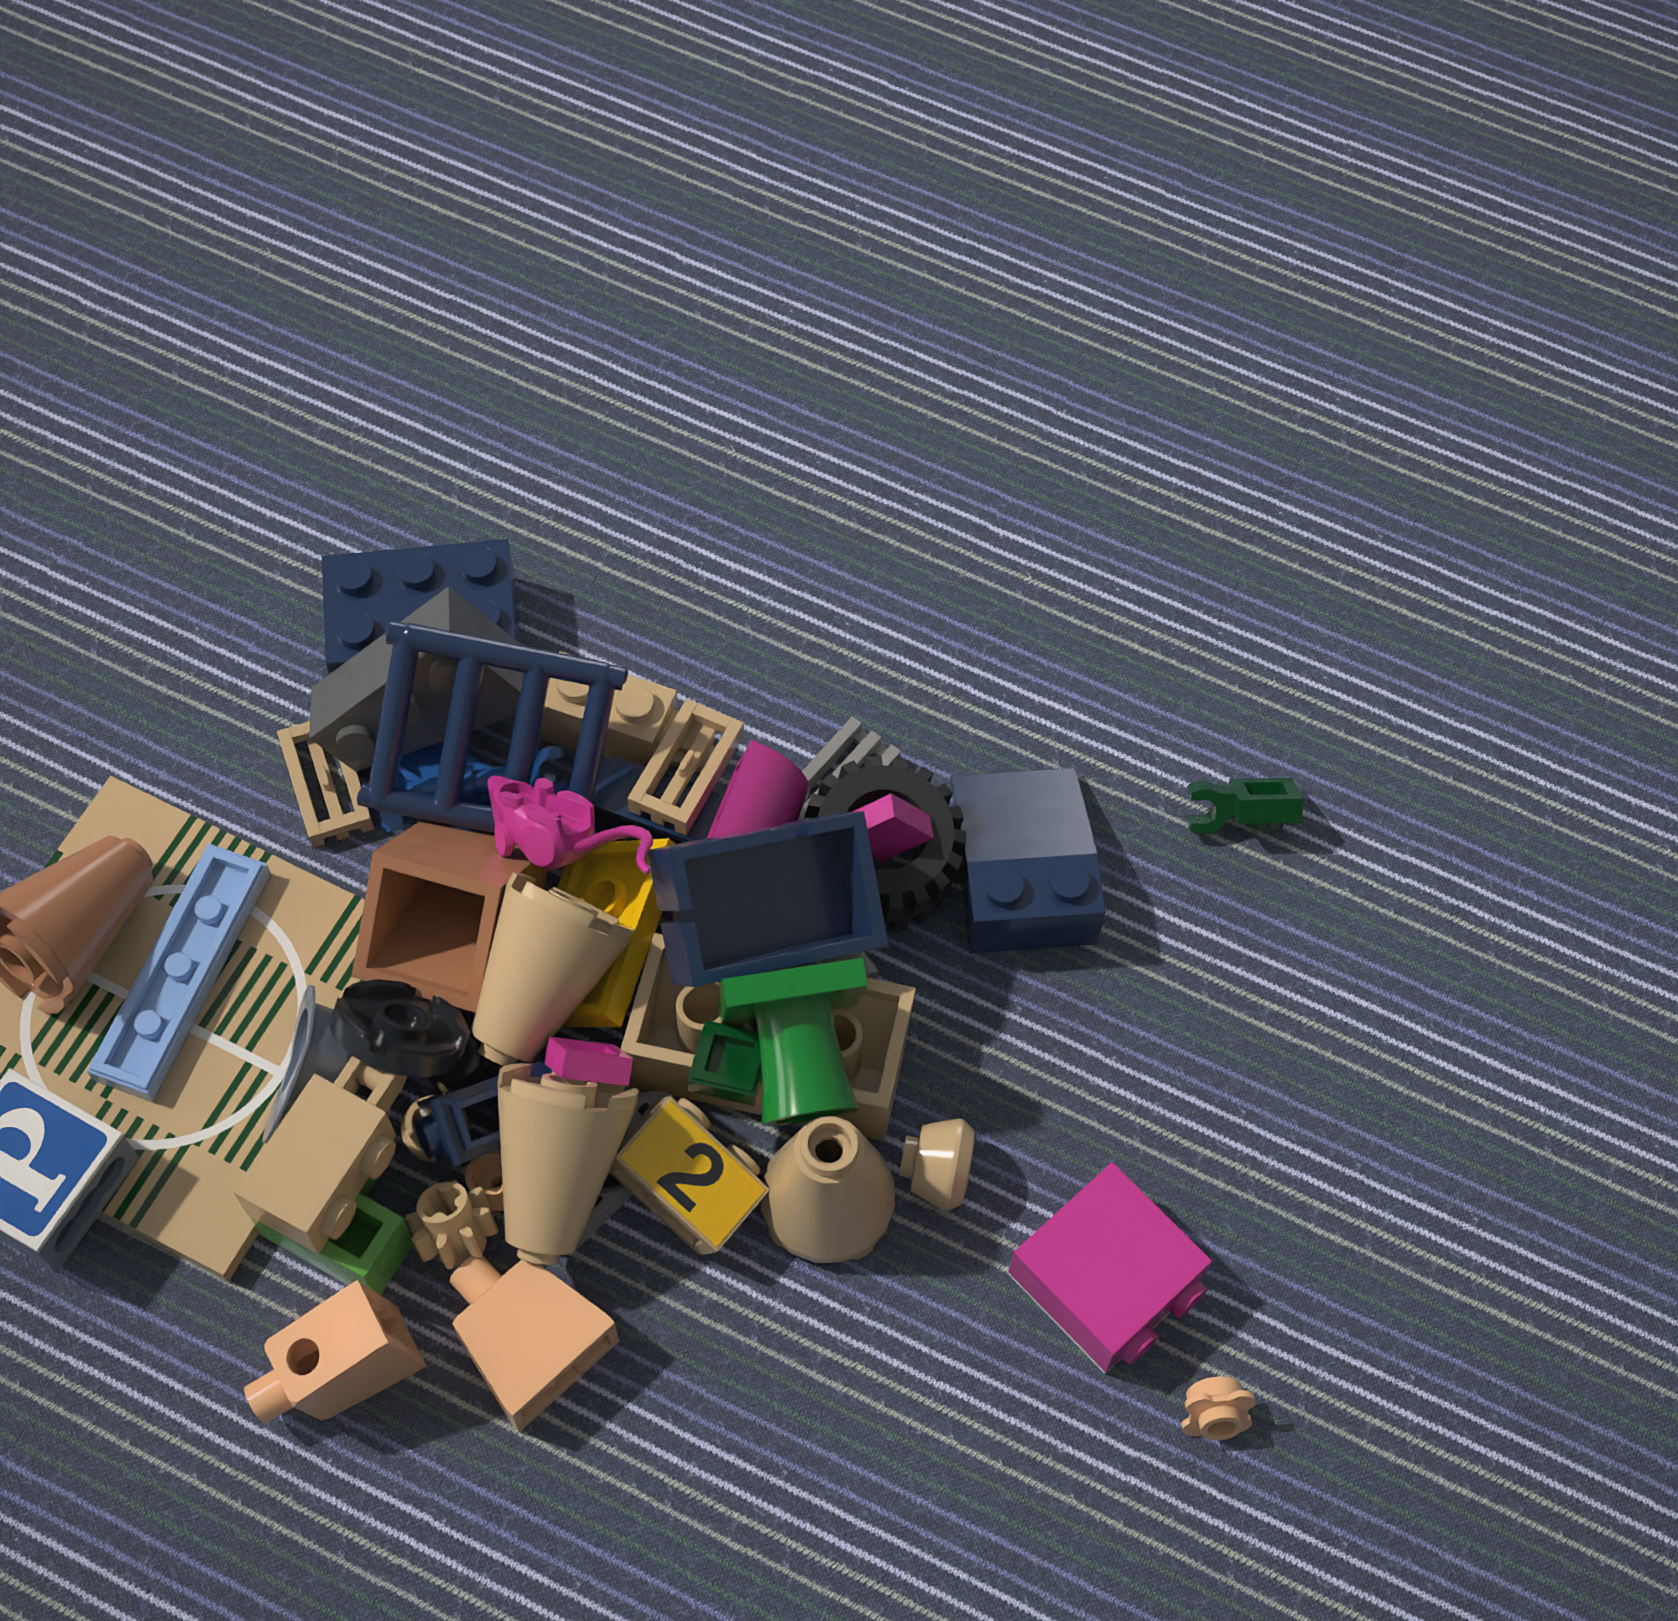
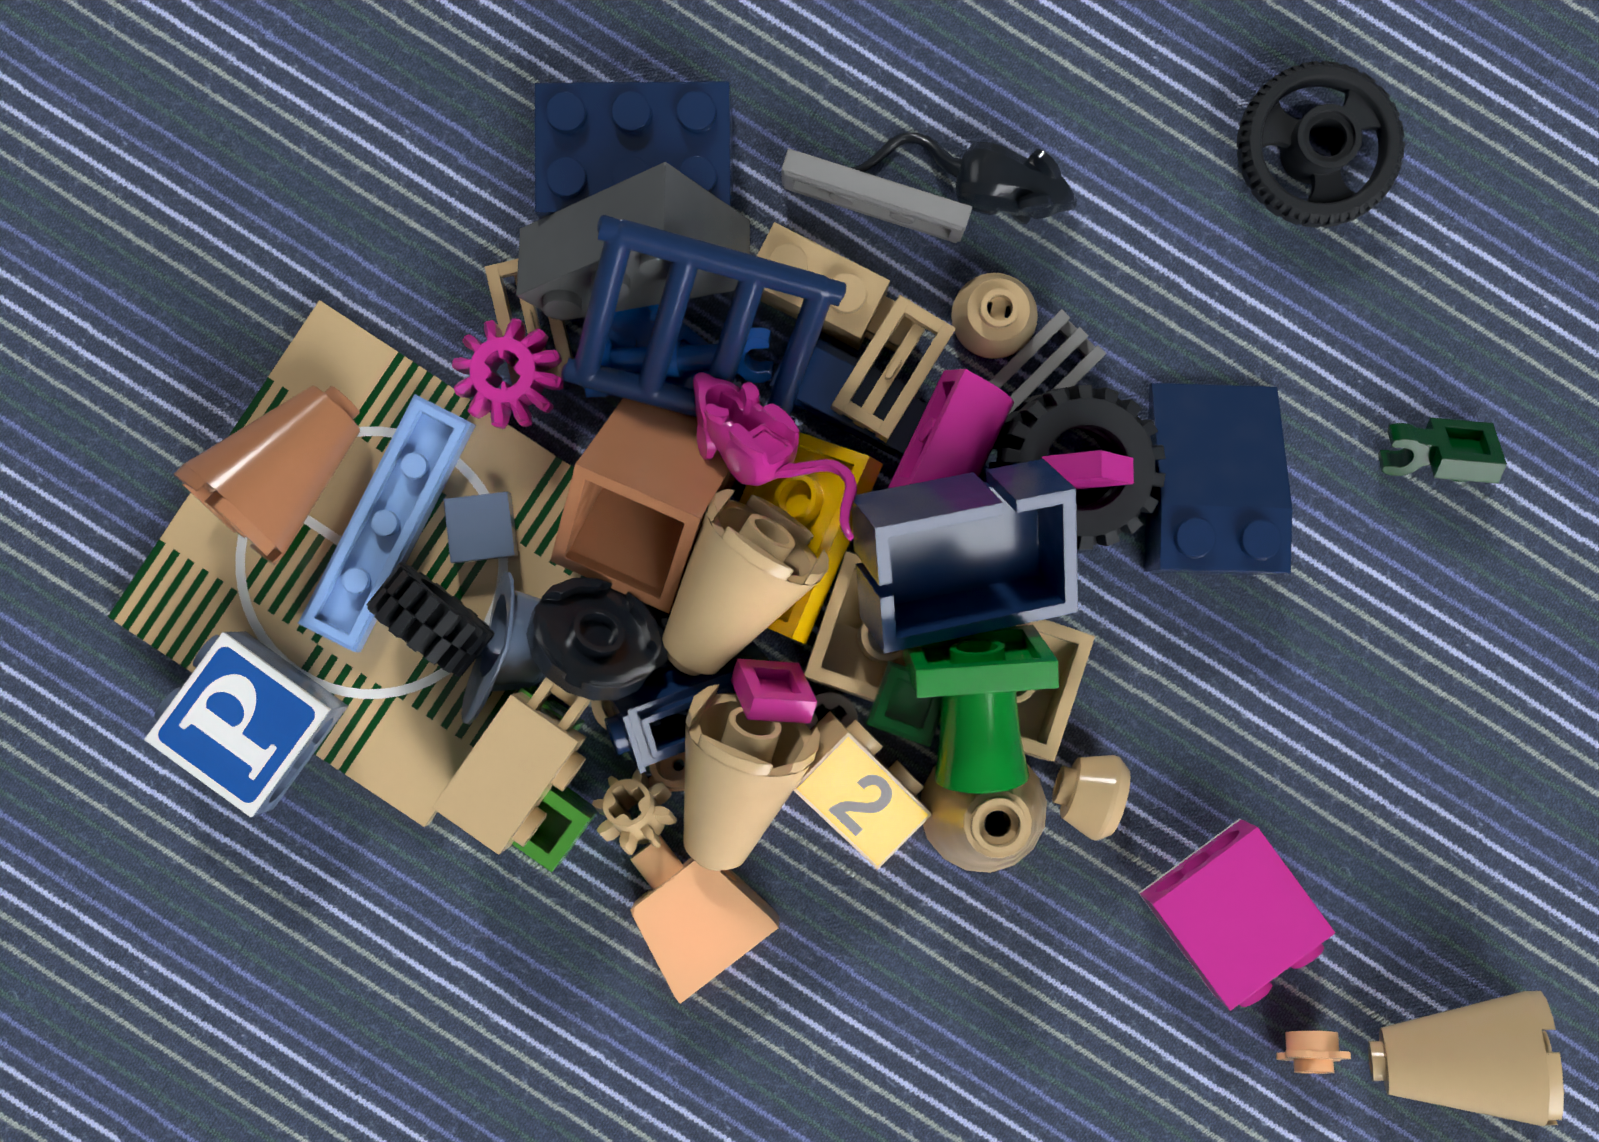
camera: 10 degrees right, 25 degrees up
light nougat torso [244,1280,427,1424] -> none
none -> black tyre [366,562,495,677]
none -> sand blue tile [444,491,518,564]
none -> dark pink gear [452,318,564,429]
none -> light grey tile [781,148,972,243]
none -> black animal [850,132,1077,224]
none -> tan cone [951,273,1038,359]
none -> black wheel [1236,61,1405,228]
none -> tan cone [1368,991,1564,1126]

